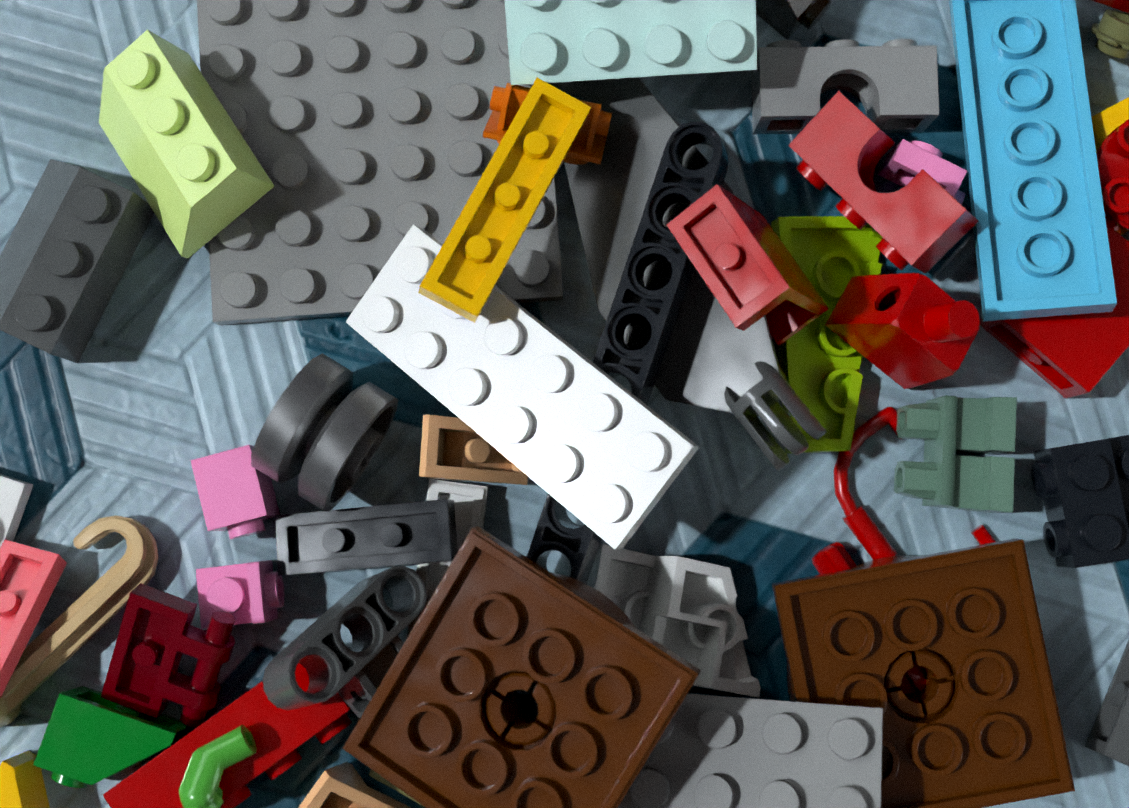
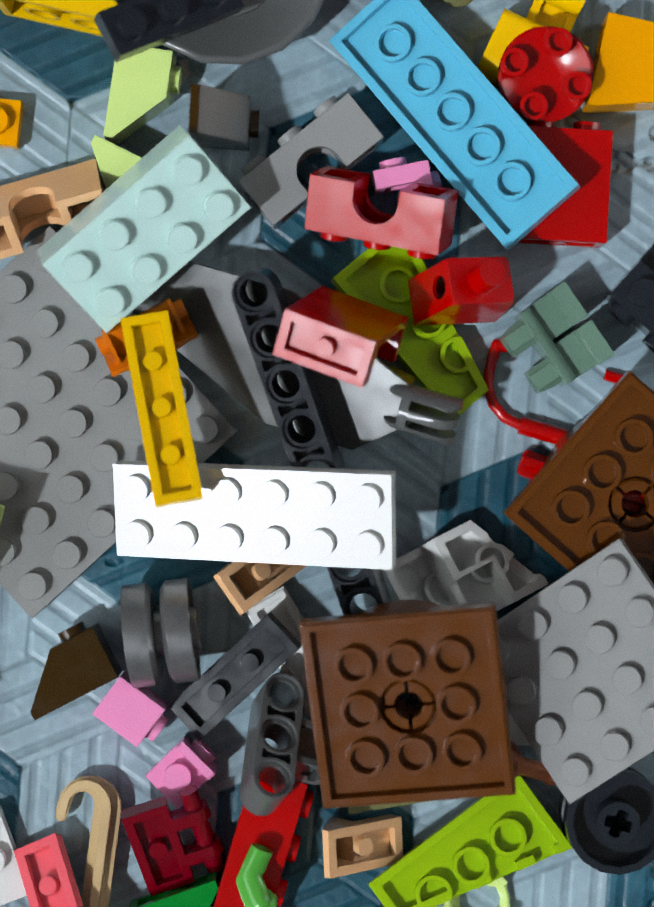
camera: 40 degrees left, 5 degrees up
none -> dark brown slope [30,621,123,721]

